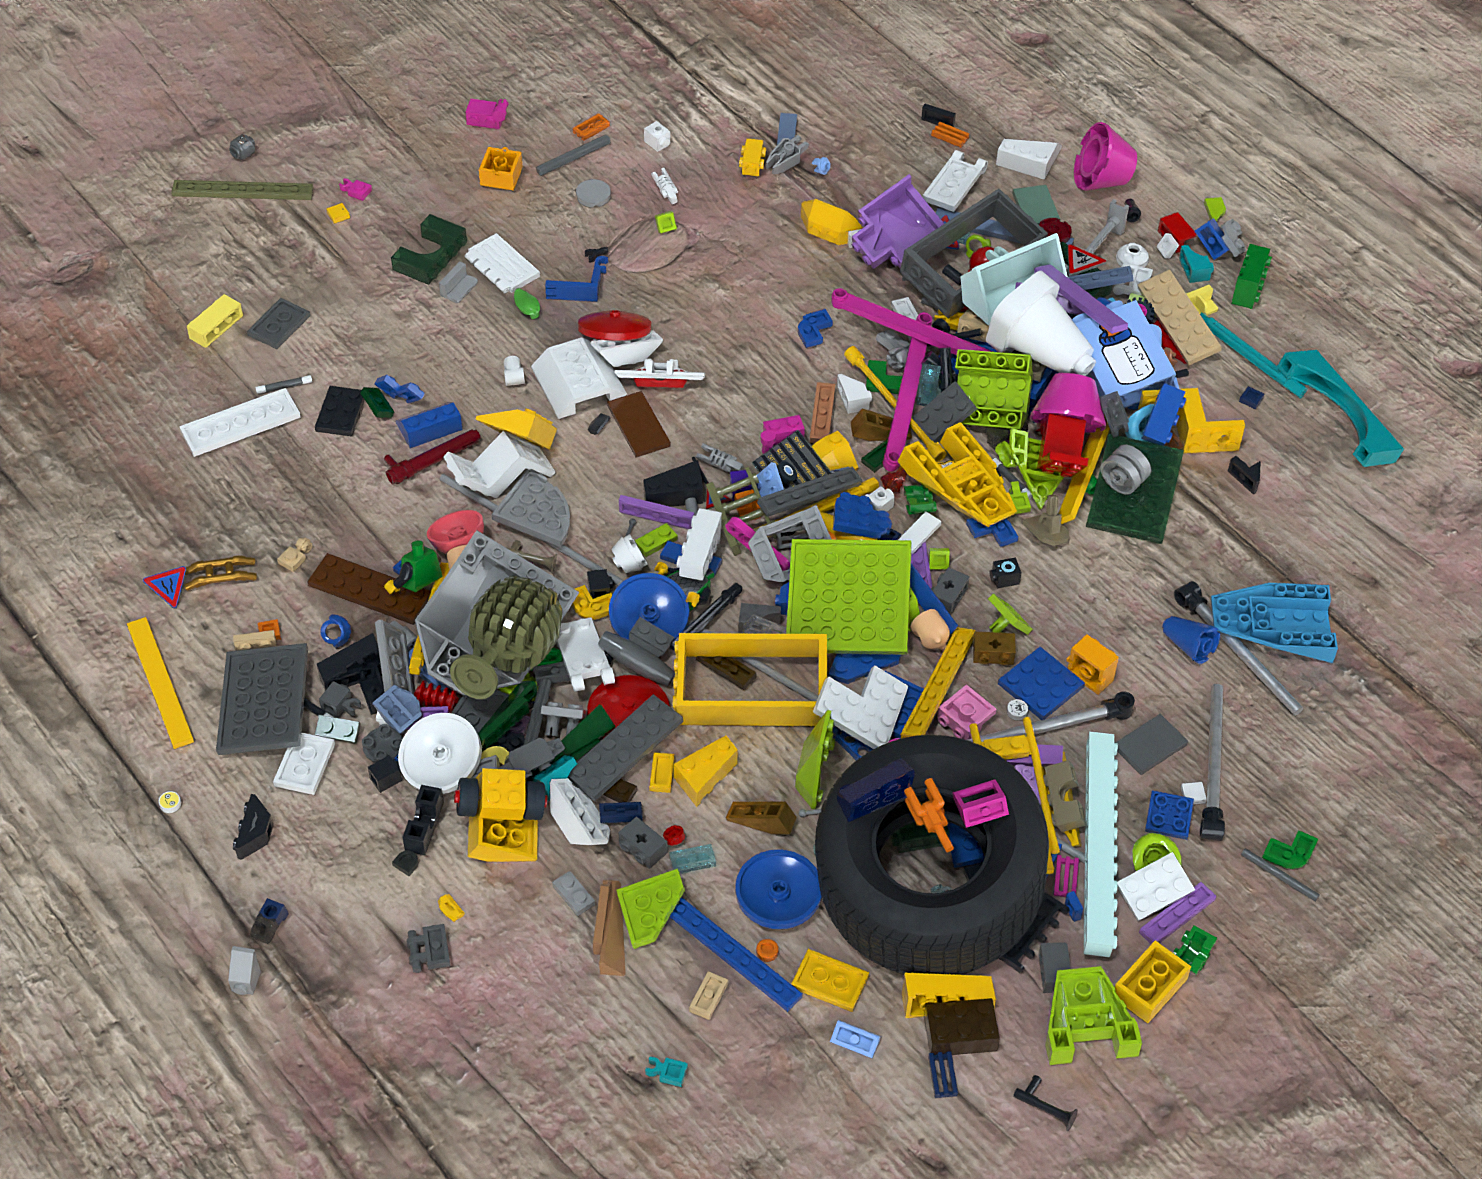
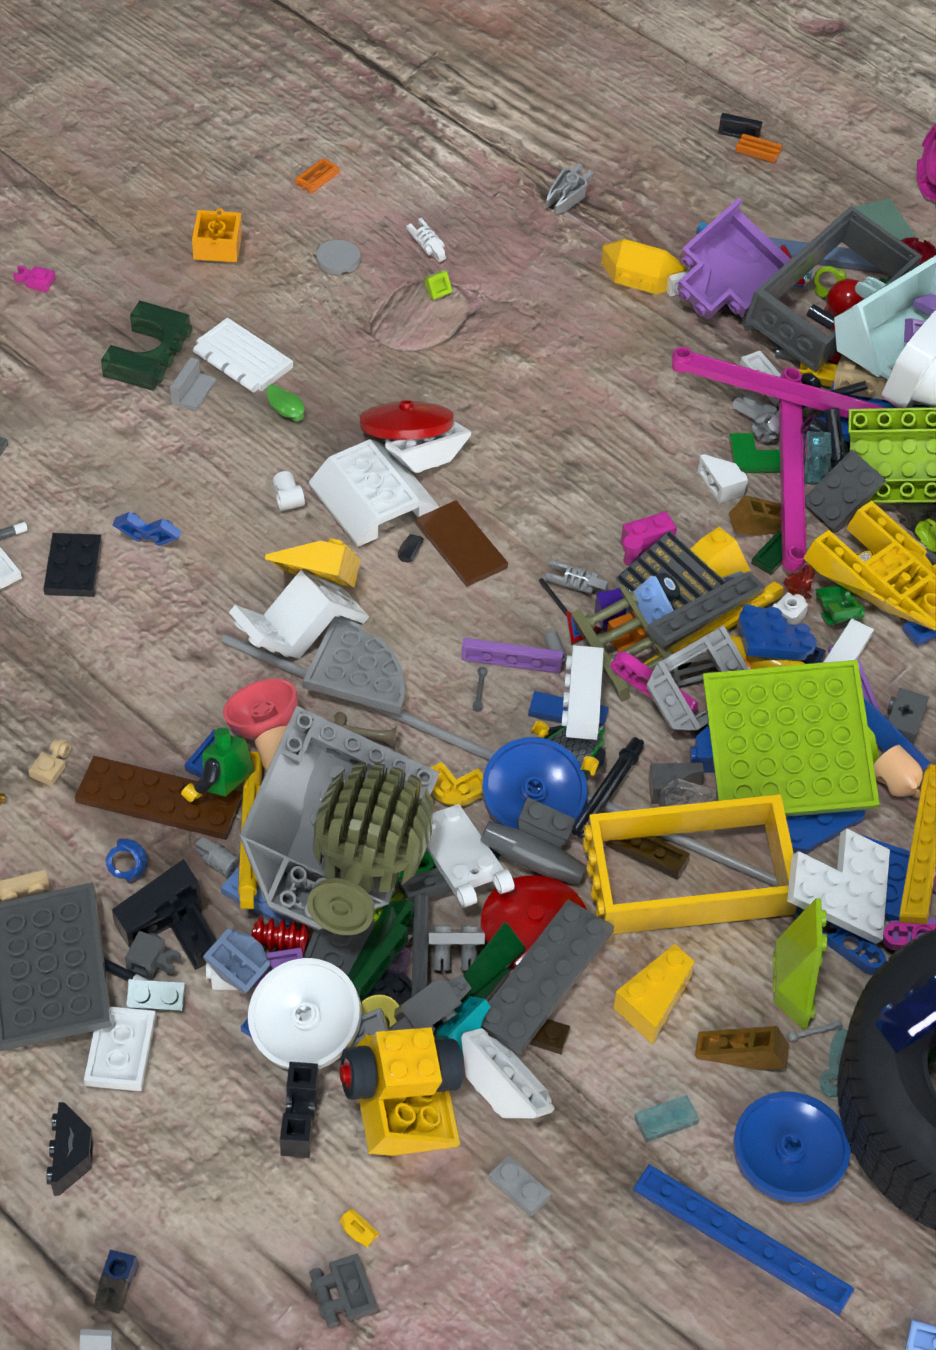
camera: 10 degrees left, 0 degrees up
orange tile [258,619,281,640] -> none
yellow tile [326,203,350,224] -> none
dark green plate [361,387,394,418] -> none
dark grey dish [362,724,403,762] -> none
black brick [368,755,402,793] -> none
light grey tile [375,619,414,695] -> none
dark red cylinder [384,429,481,485] -> none
pearl dark grey tile [392,851,418,876] -> none
blue slope [396,402,462,448] -> none
dark pink hinge [465,99,509,129] -> none
dark grey axle [536,134,610,176] -> none
blue hinge [545,256,608,302] -> none
black piece [585,247,608,263] -> none
black brick [587,569,613,599] -> none
medium nougat wedge [593,880,626,976] -> none
dark blue tile [599,802,643,823] -> none
white cone [611,534,648,573] -> none
white piece [615,359,705,388] -> none
lime plate [616,868,685,949] -> none
dark grey brick [618,817,668,869] -> none
lime plate [635,523,678,557] -> none
black wedge [643,460,703,507] -> none
white brick [644,121,670,152] -> none
yellow tile [649,752,674,793] -> none
red tile [663,825,685,846] -> none
tan plate [689,972,728,1020] -> none
yellow brick [739,138,766,176] -> none
orange tile [756,939,778,962] -> none
sand blue tile [777,113,797,145] -> none
yellow tile [791,949,869,1012] -> none
blue plate [798,309,833,348] -> none
nougat plate [810,382,836,443] -> none
light blue plate [812,157,830,175] -> none
yellow hose [844,346,947,462] -> none
white hinge [922,150,988,212] -> none
lime tile [929,548,950,569] -> none
white wedge [996,139,1062,179] -> none

